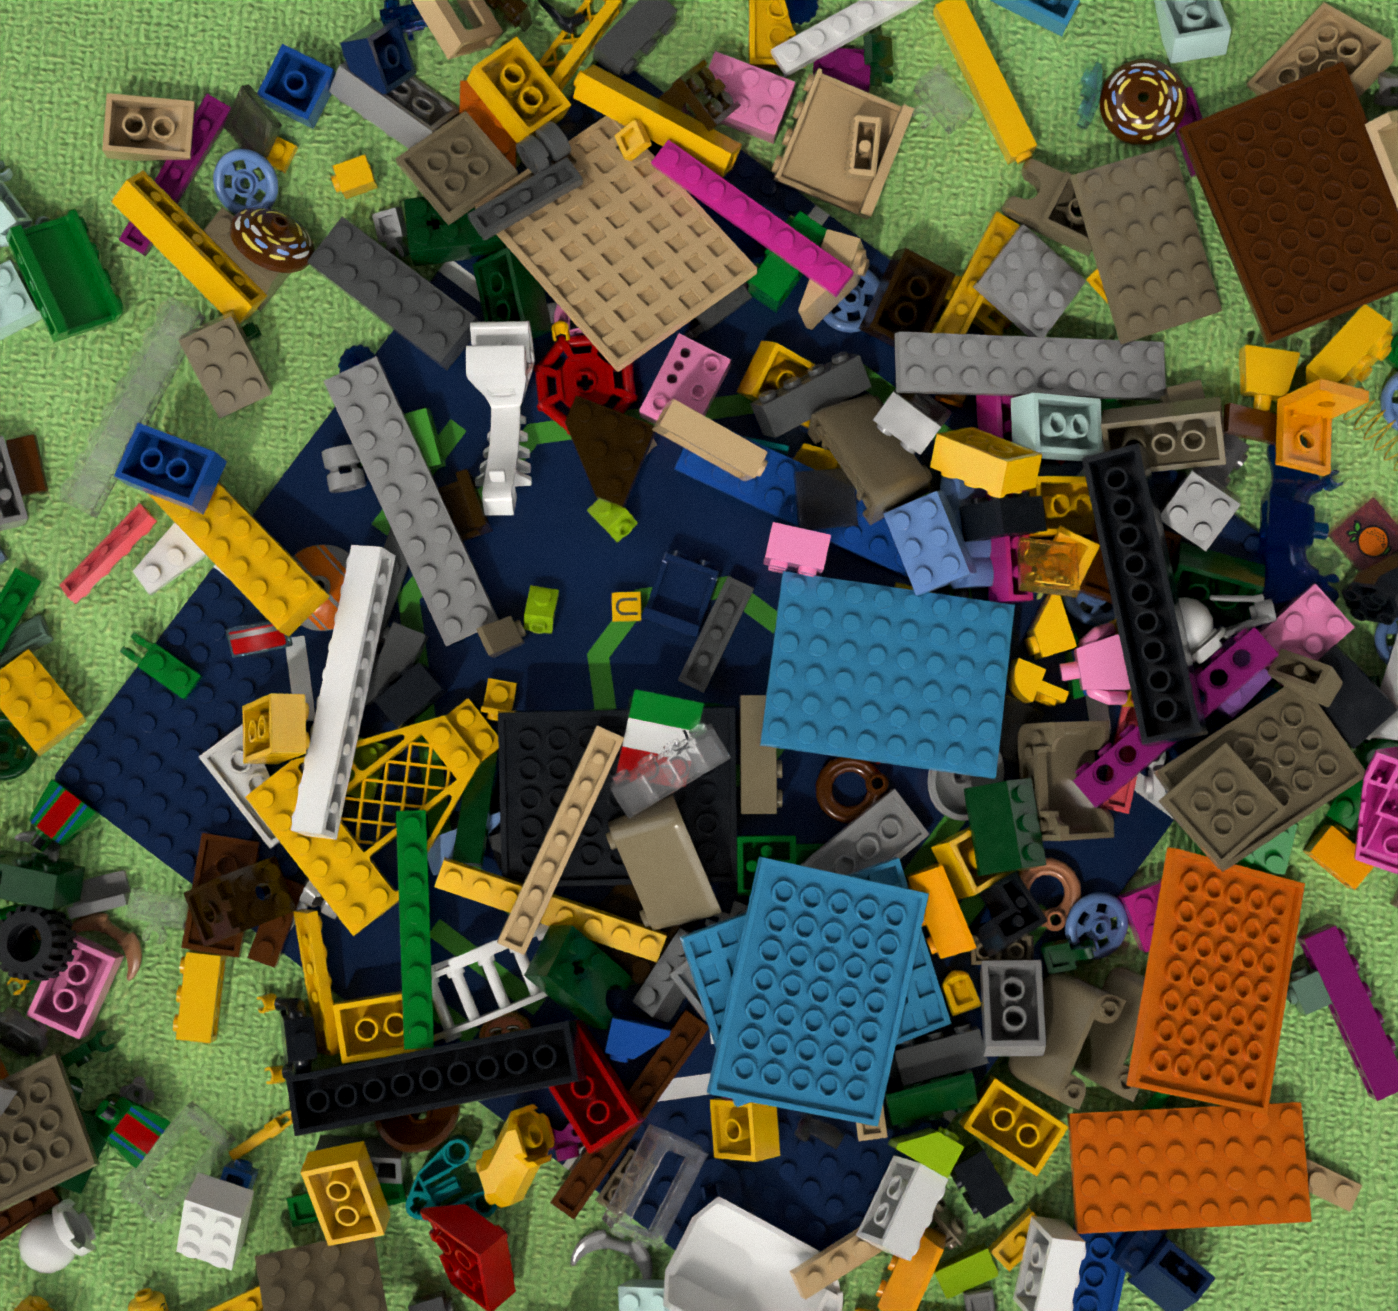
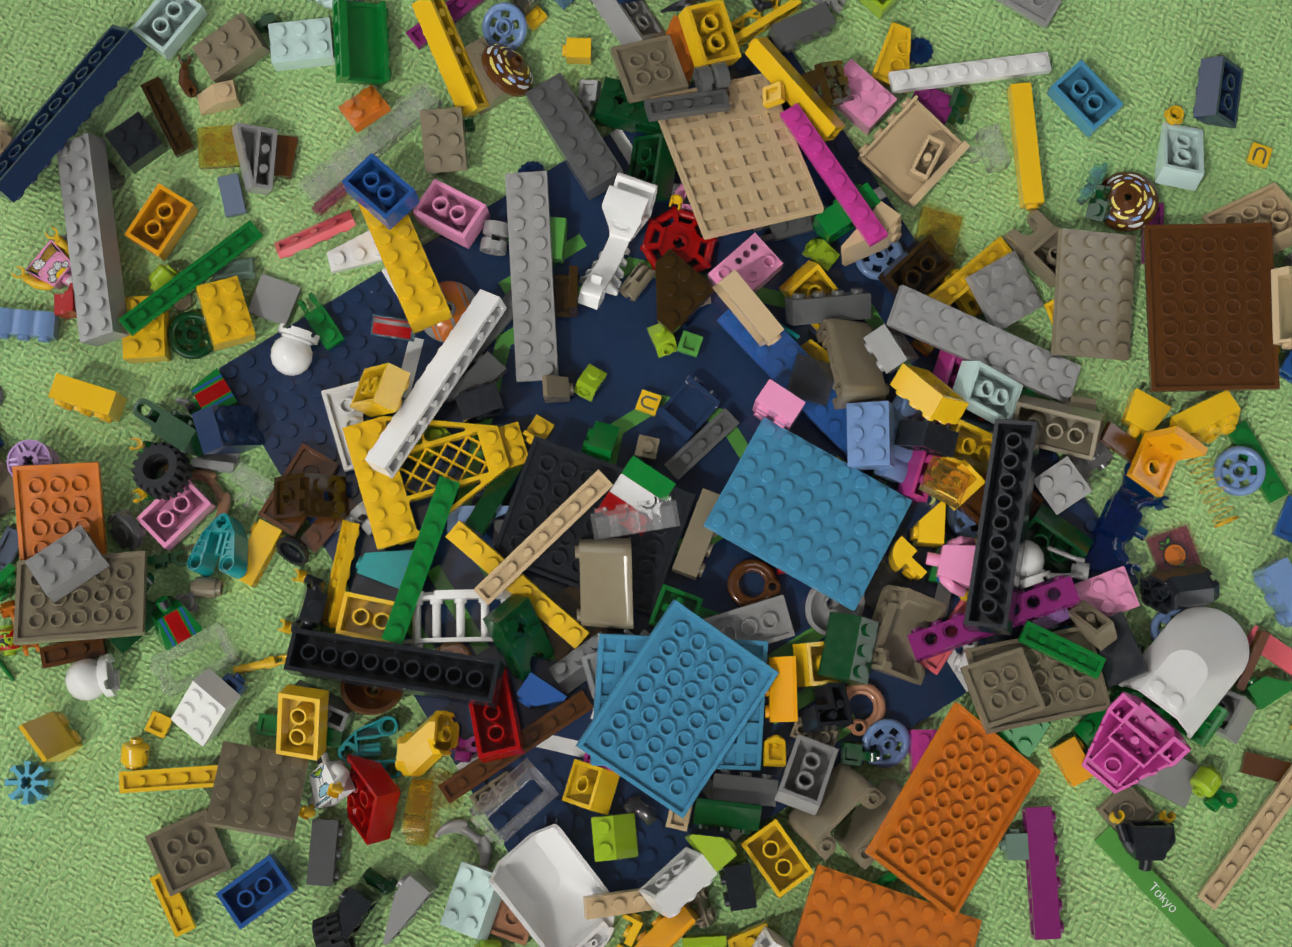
camera: 15 degrees right, 5 degrees down
none -> yellow plate [144,710,173,739]
none -> teal connector [187,513,248,579]
none -> dark tan brick [191,576,223,598]
none -> dark blue brick [192,405,262,454]
none -> light grey tile [248,274,302,327]
none -> white tile [270,323,320,376]
none -> black hat [276,536,309,566]
none -> white torso [298,753,356,820]
none -> clear pink tile [311,183,348,218]
none -> orange plate [338,85,391,133]
none -> teal slope [356,550,413,589]
none -> clear yellow connector [402,778,434,847]
none -> bright pink brick [412,179,491,249]
none -> green brick [581,421,620,463]
none -> lime slope [591,813,638,862]
none -> dark tan arm [619,261,656,302]
none -> yellow bracket [622,913,645,947]
none -> dark tan brick [635,435,660,463]
none -> black bar [661,0,697,13]
none -> bright green plate [677,331,703,358]
none -> lime bracket [802,238,840,271]
none -> clear yellow plate [914,206,962,258]
none -> green plate [1017,620,1106,679]
none -> dark green plate [1085,184,1112,223]

